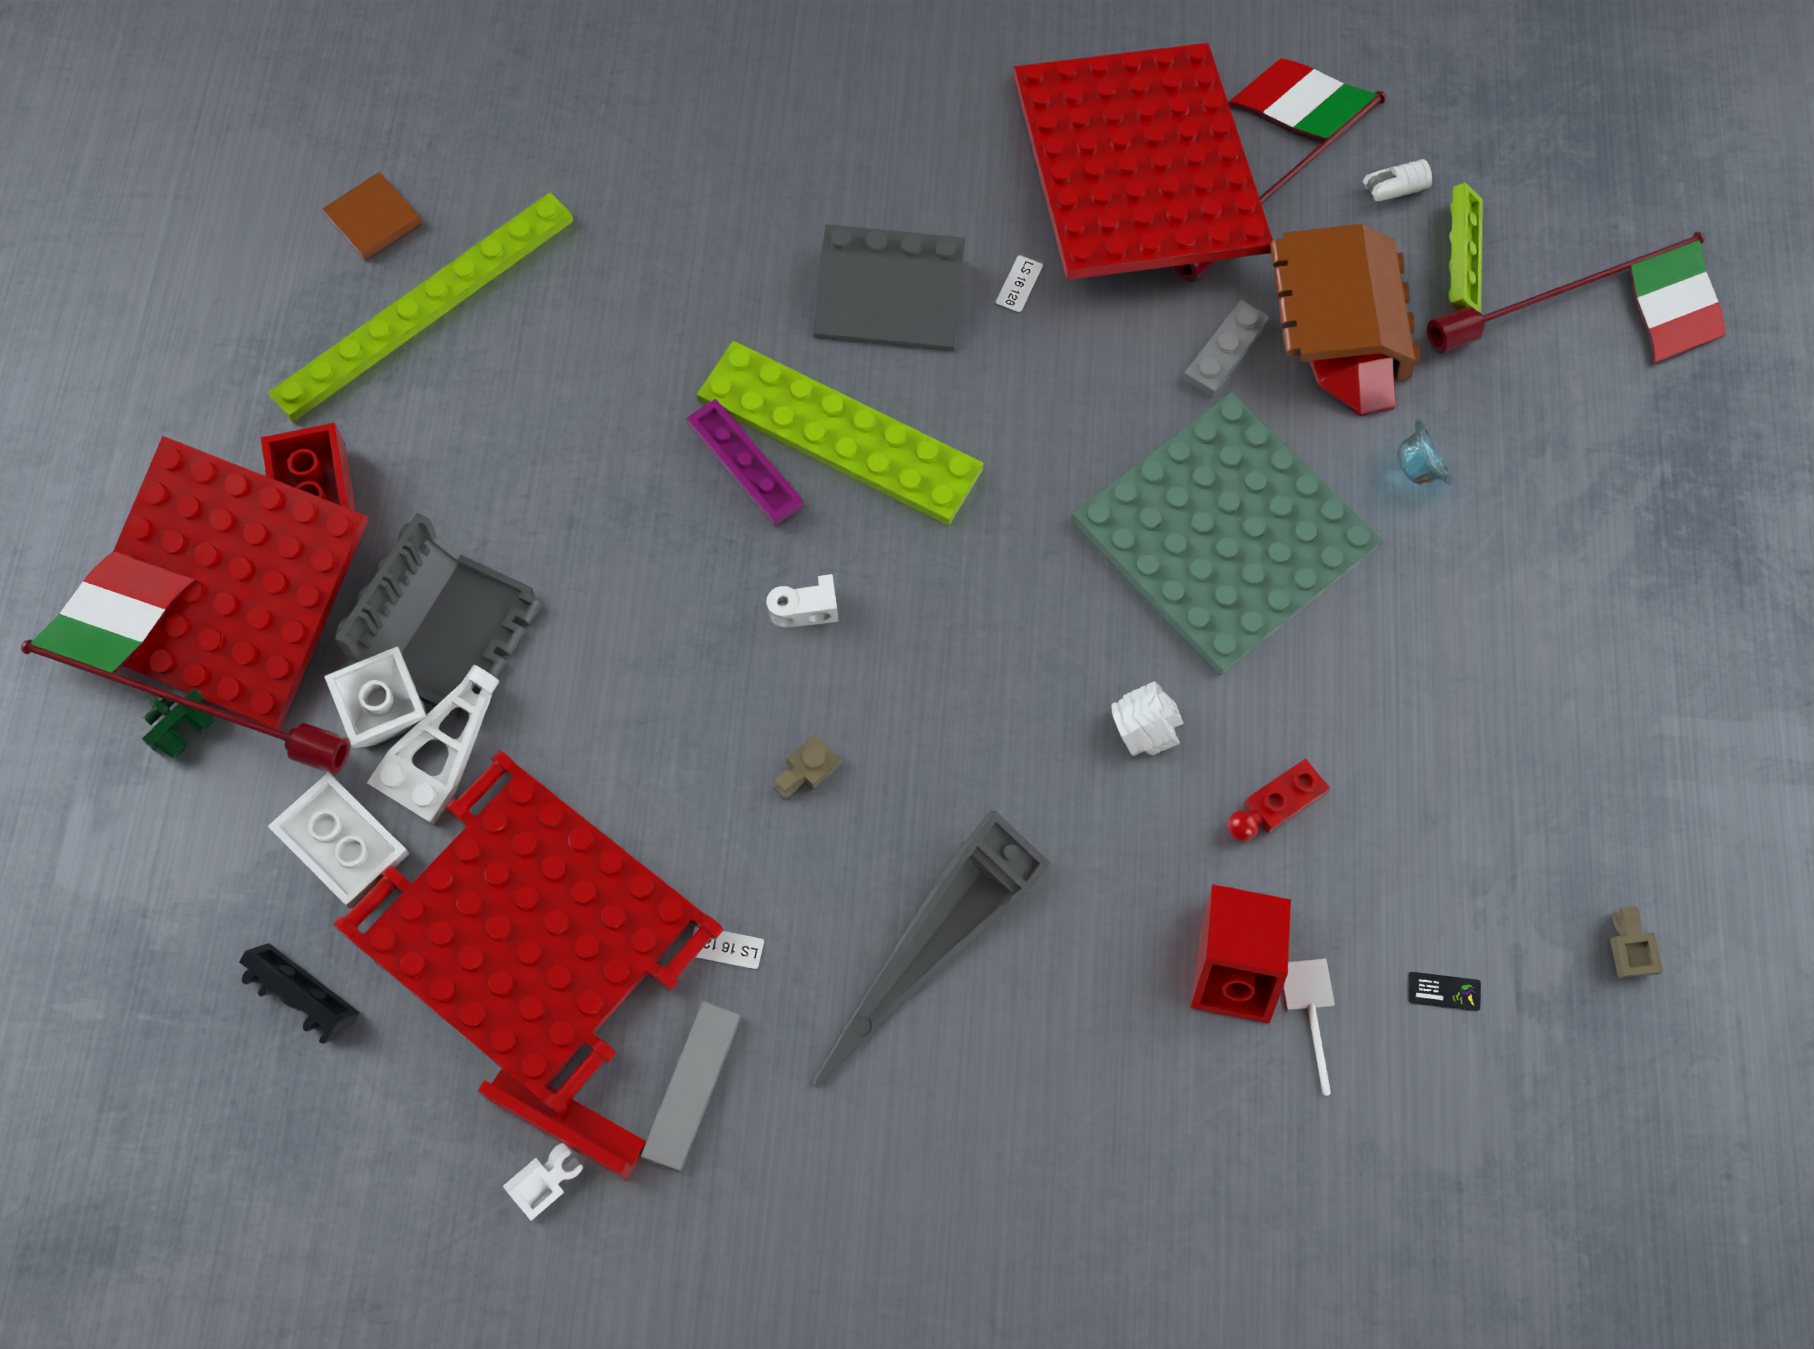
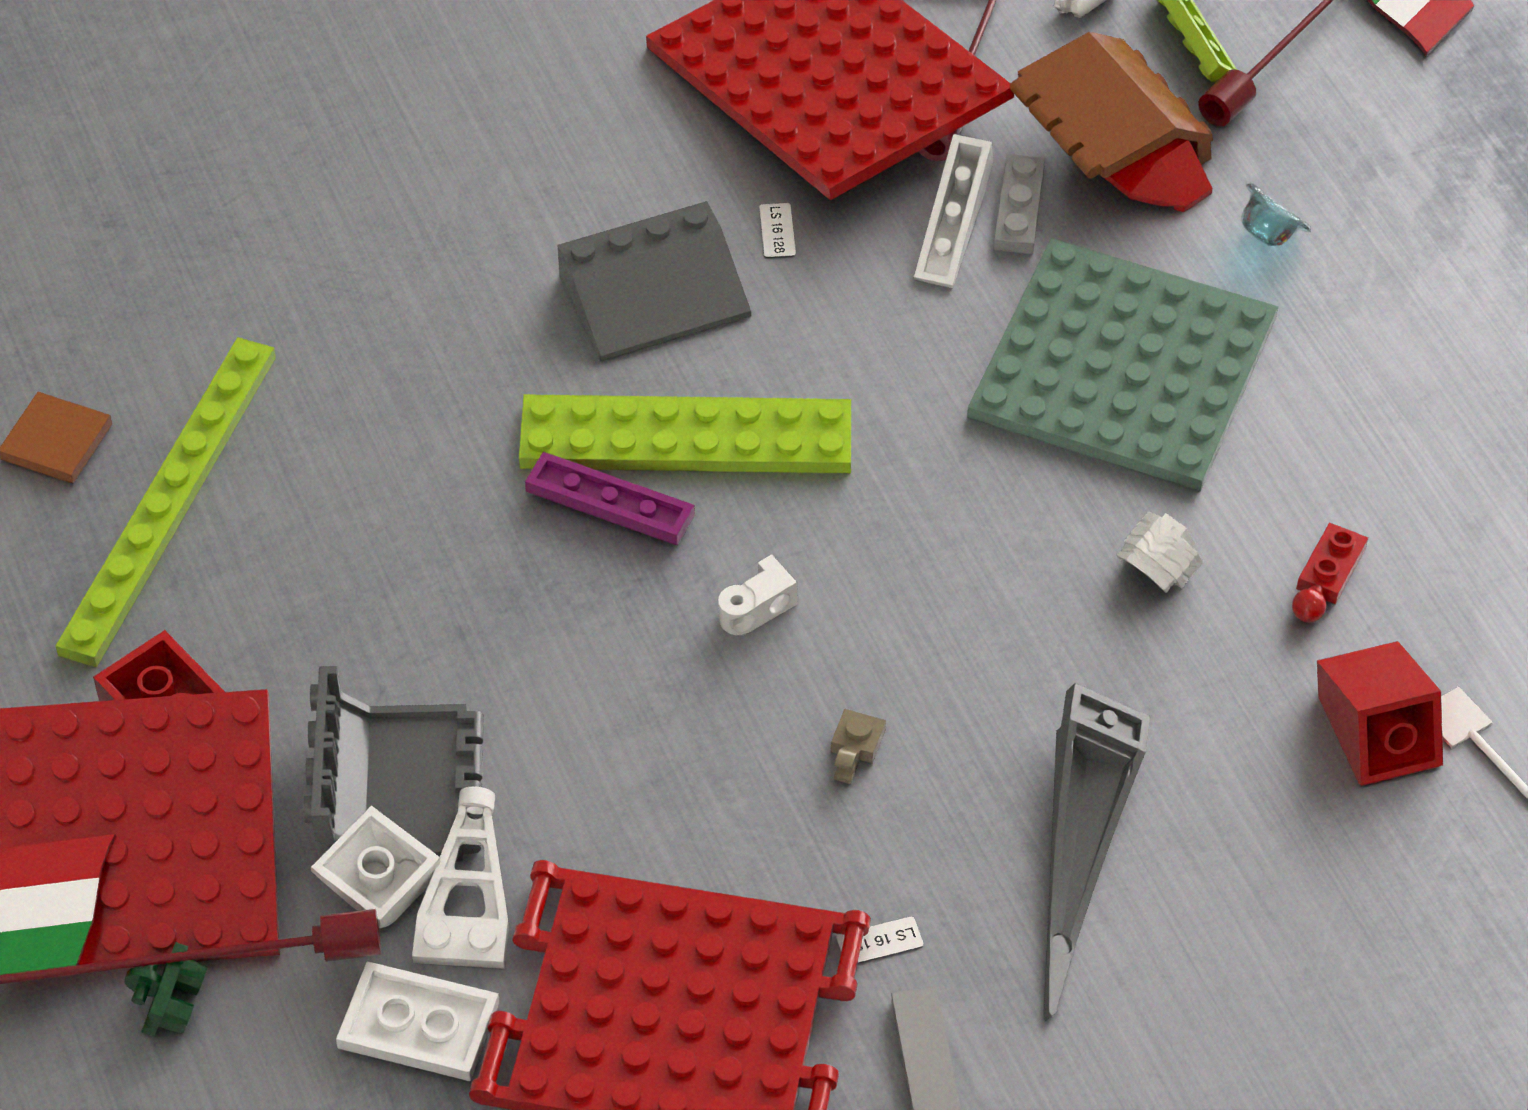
camera: 25 degrees left, 15 degrees down
none -> white slope [914,134,993,288]

